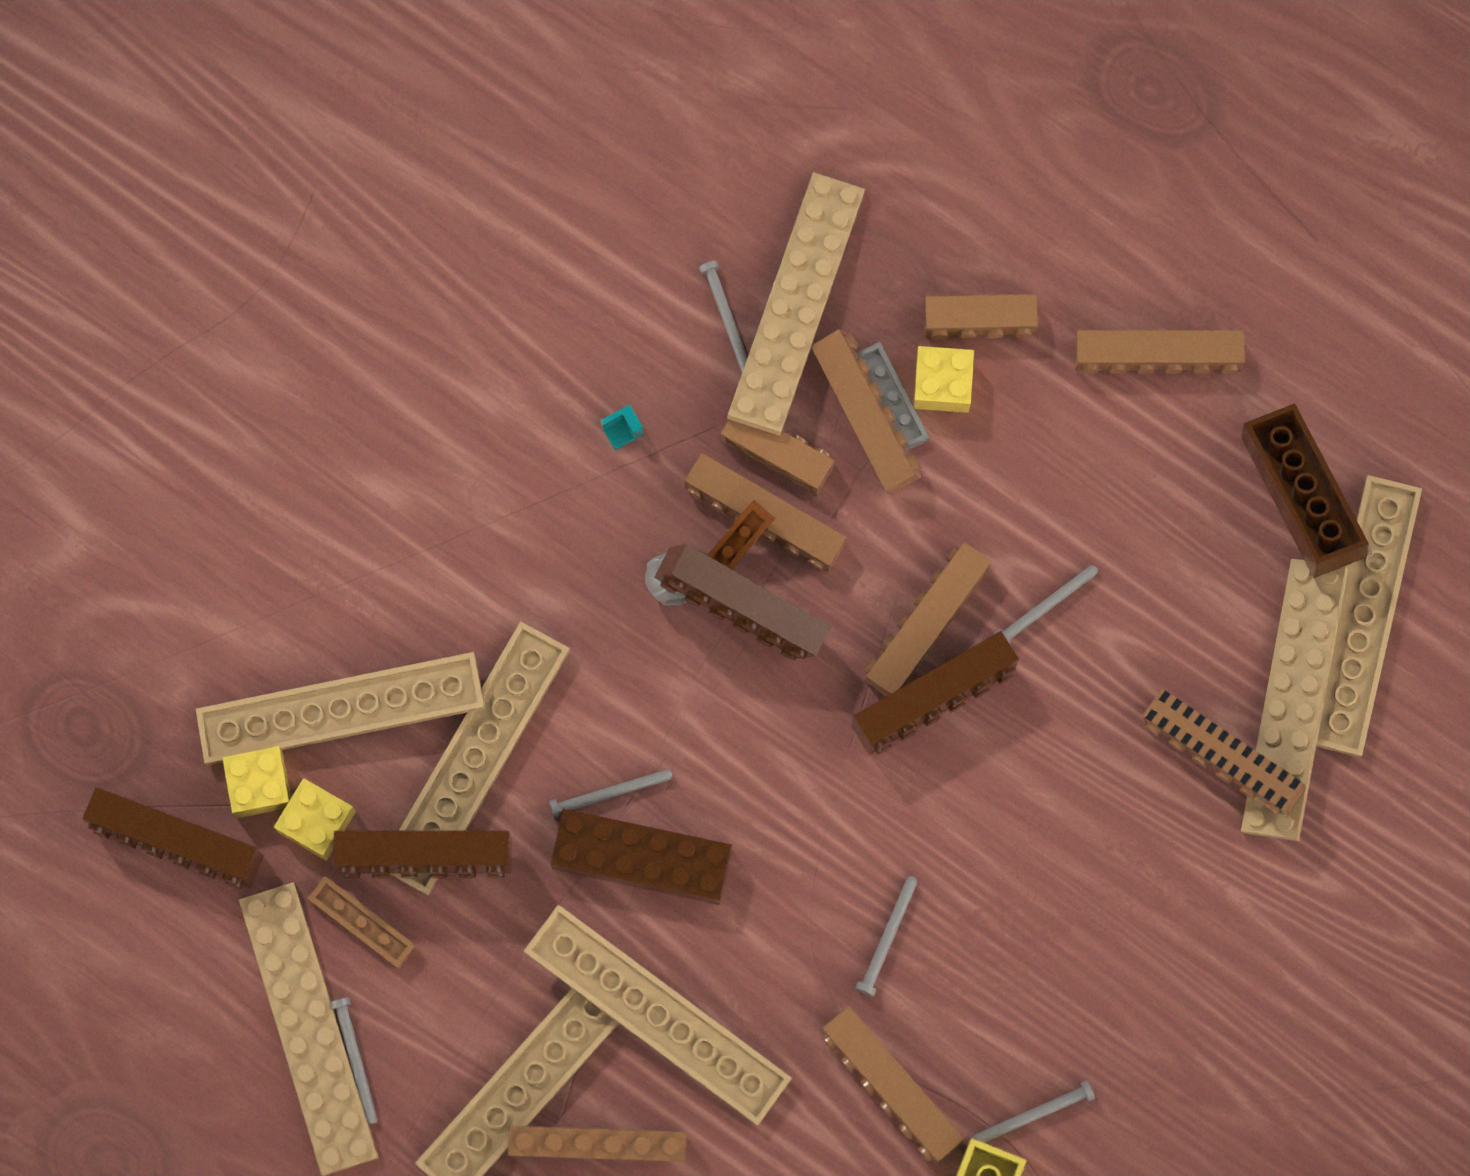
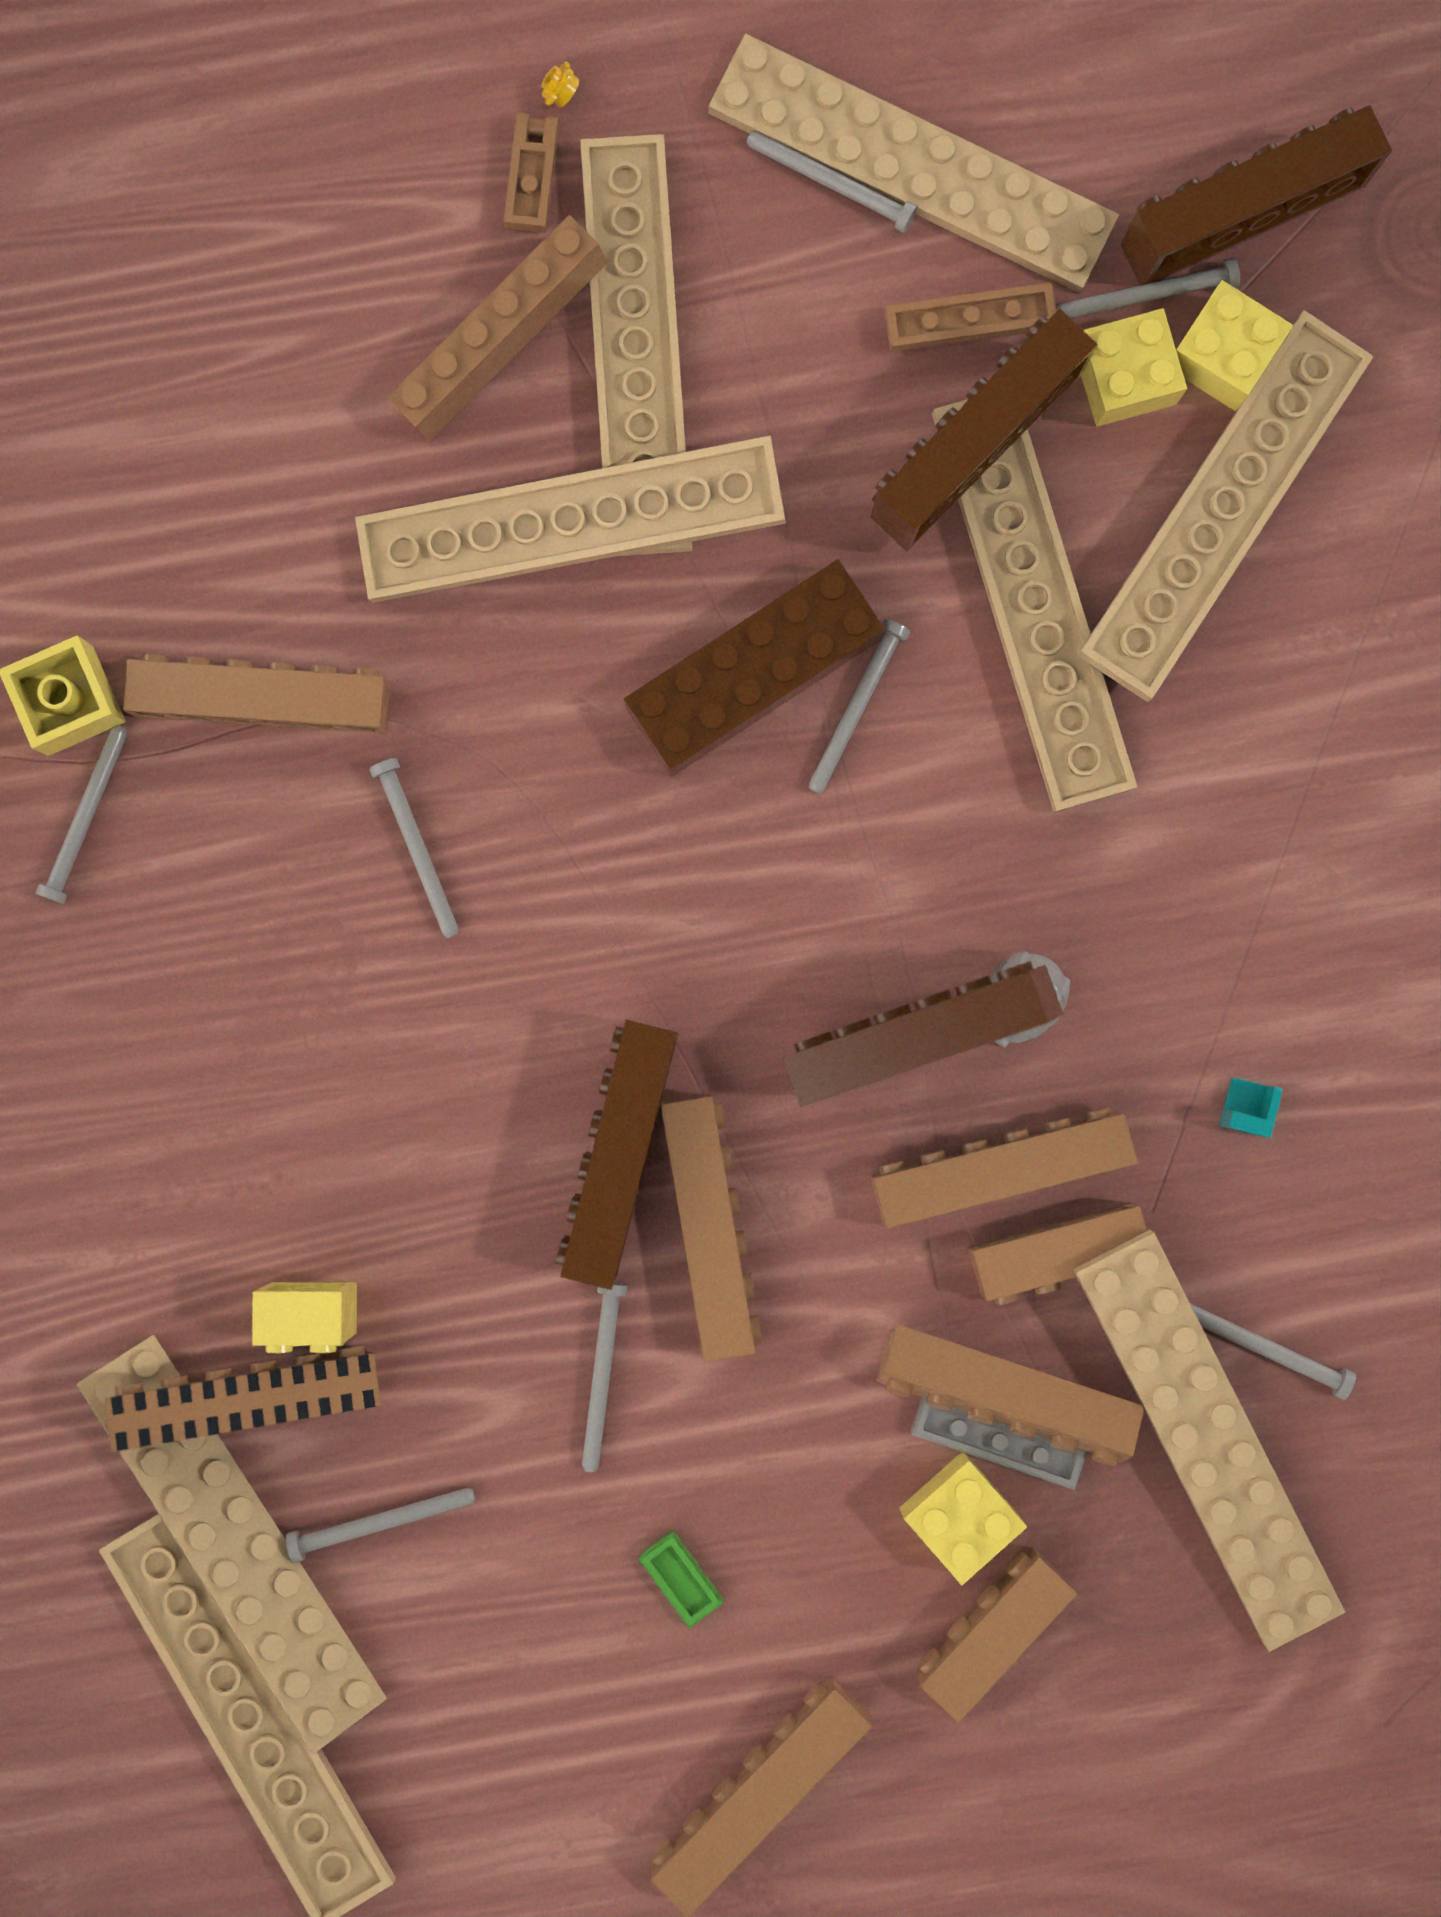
camera: 130 degrees right, 10 degrees up
dark orange plate [707,500,775,570] -> none
reddish brown brick [1241,403,1369,578] -> none
none -> light yellow brick [252,1282,357,1353]
none -> light grey bar [286,1488,476,1563]
none -> bright green tile [638,1529,724,1629]
none -> light grey bar [1056,258,1240,319]

